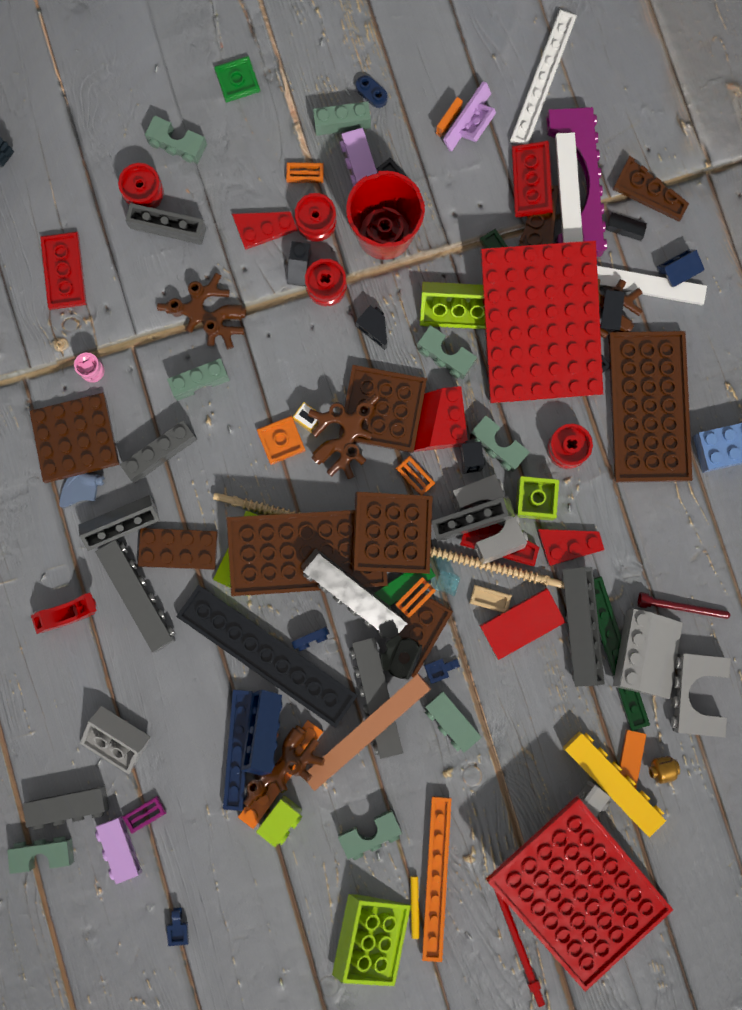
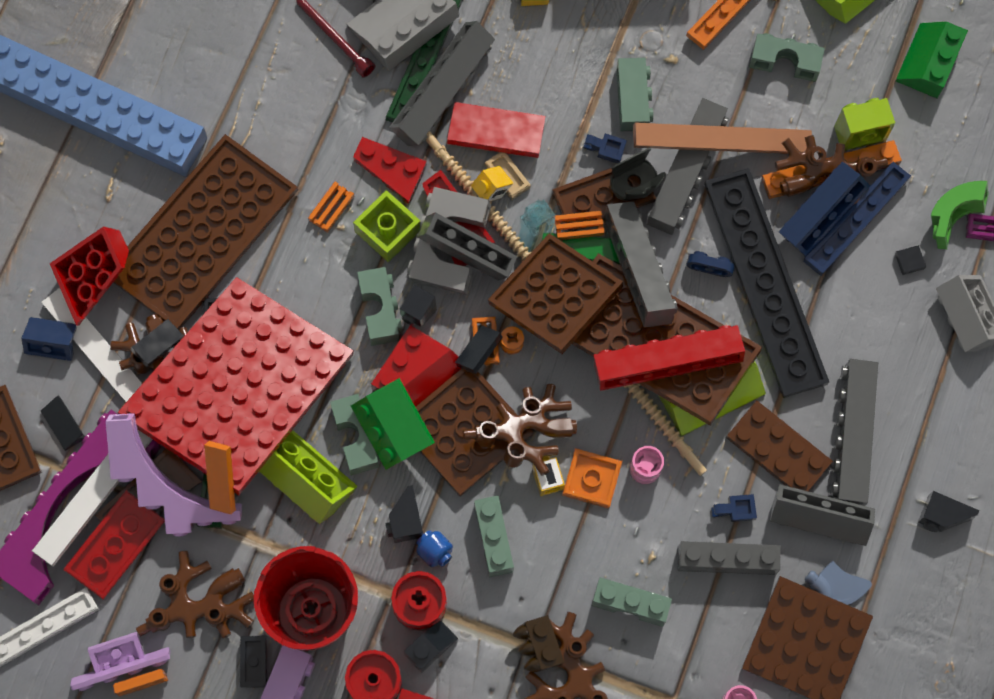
camera: 145 degrees left, 10 degrees down
red arch [31,592,97,634] -> none
red wheel [547,424,593,469] -> none
none -> red wedge [49,226,129,326]
none -> lavender arch [106,413,242,537]
none -> reddish brown plant [136,551,254,639]
none -> orange tile [204,441,236,515]
none -> orange tile [308,182,354,233]
none -> green slope [350,378,435,470]
none -> blue head [416,530,453,567]
none -> black tile [455,325,503,374]
none -> yellow brick [470,166,513,201]
none -> sand green arch [474,496,514,578]
none -> orange wheel [500,326,524,355]
none -> dark brown plate [512,615,565,672]
none -> red brick [594,325,745,391]
none -> bright pink wheel [630,446,664,484]
none -> dark blue plate [711,494,757,522]
none -> green slope [895,21,968,99]
none -> black tile [895,245,926,275]
none -> black slope [918,491,980,532]
none -> bright green arch [931,181,989,250]

